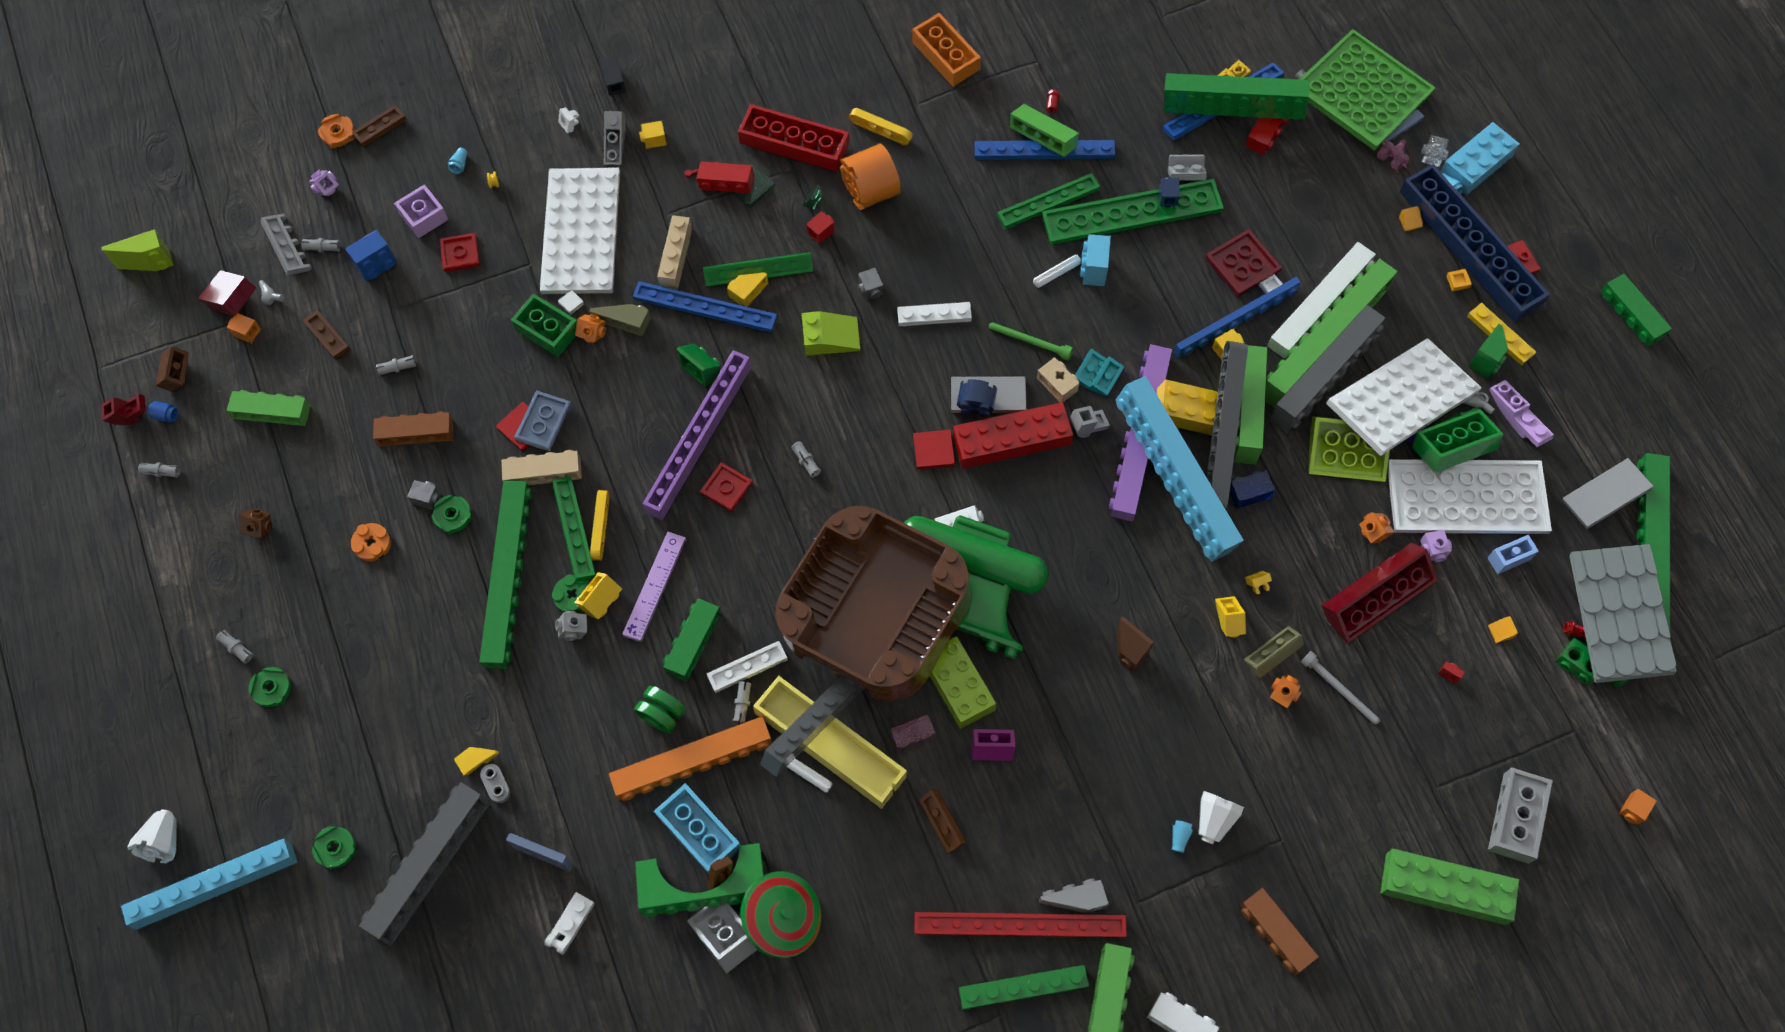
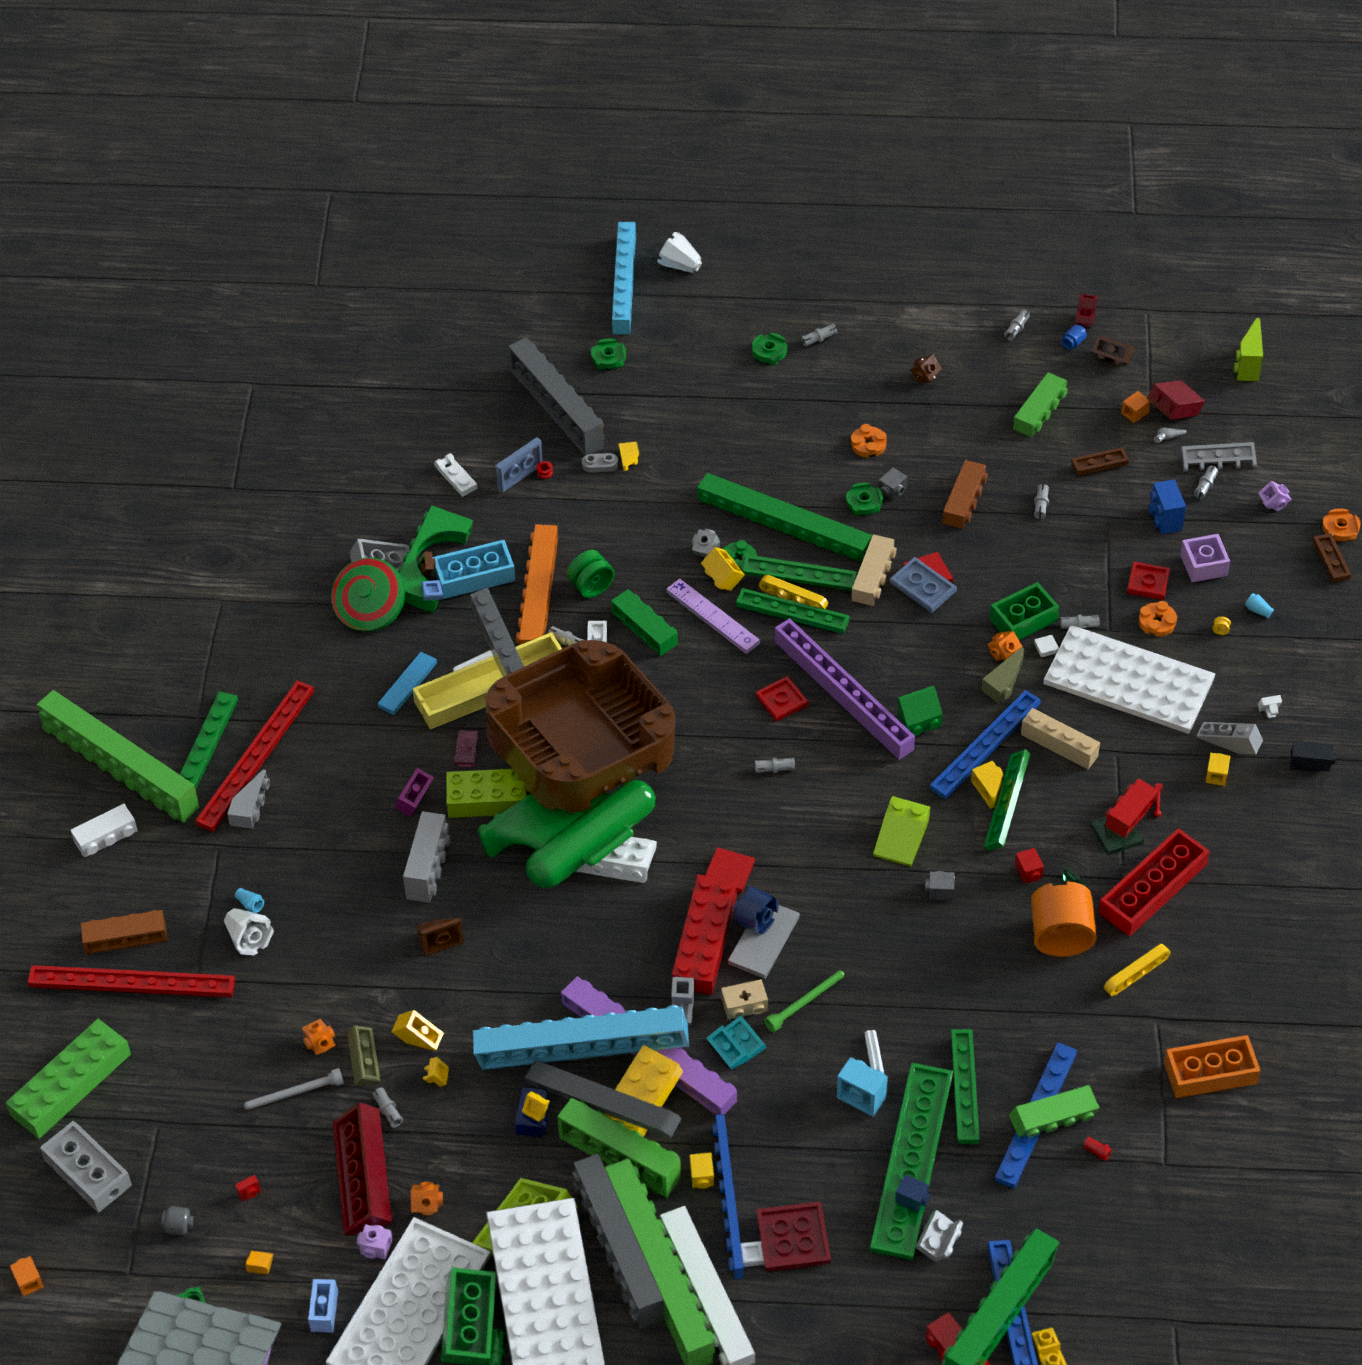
camera: 115 degrees right, 15 degrees down
white plate [897,302,971,326] -> none
reddish brown plate [919,788,966,854] -> none
none -> red plate [28,965,235,997]
none -> dark grey head [161,1206,194,1236]
none -> light grey pin [372,1088,403,1128]
none -> dark azure tile [378,652,437,715]
none -> light grey brick [403,812,451,903]
none -> medium blue tile [421,580,443,601]
none -> yellow tile [522,1091,550,1122]
none -> red bush [537,461,553,479]
none -> green plate [736,588,850,634]
none -> light grey pin [1060,615,1100,629]
none -> orange plate [1139,601,1177,637]

